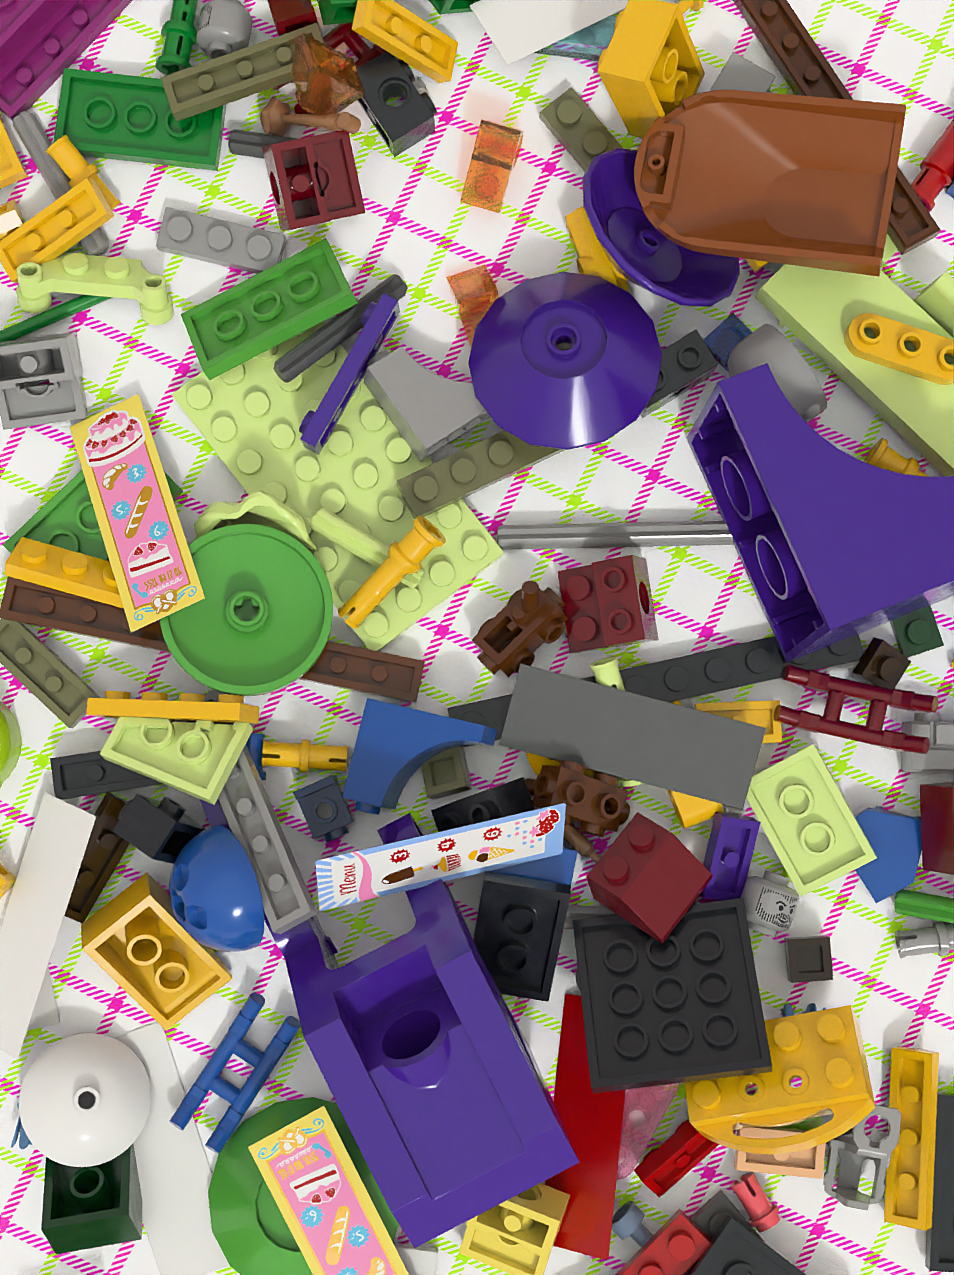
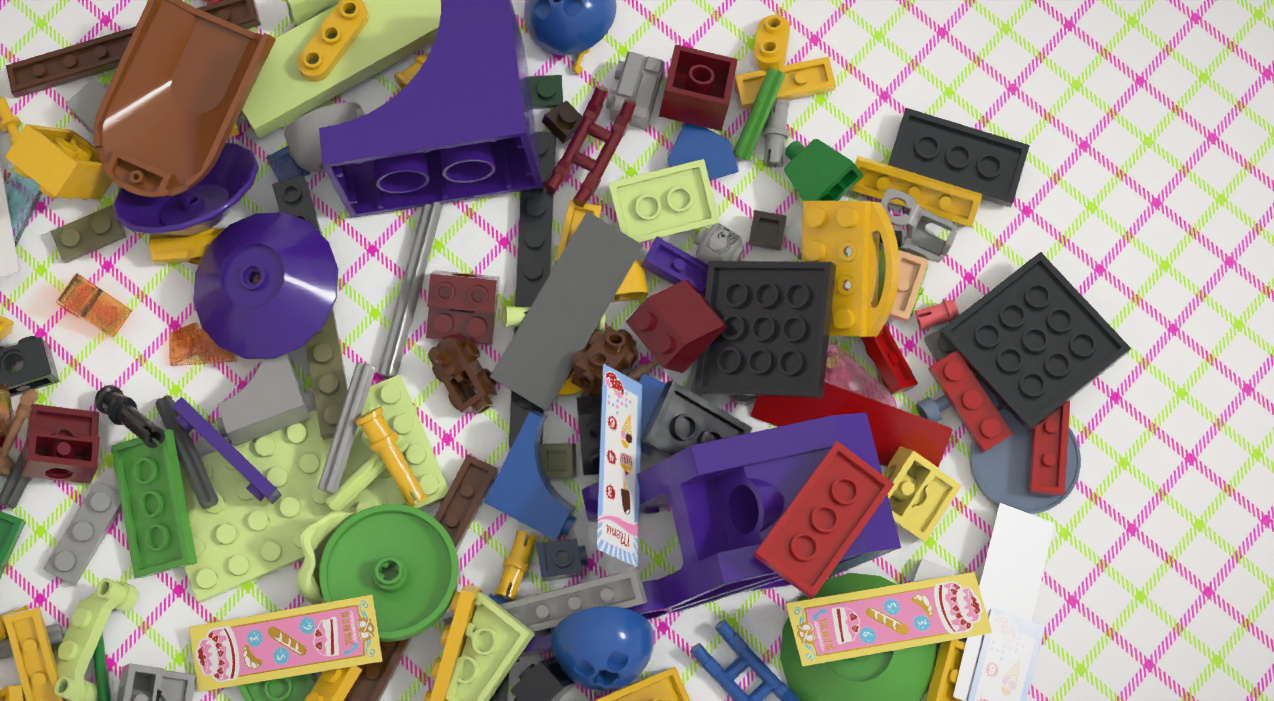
camera: 80 degrees left, 10 degrees down
none -> black pin [94,385,165,448]
none -> light grey axle [318,362,375,494]
none -> red plate [753,441,894,599]
none -> green torso [784,139,864,201]

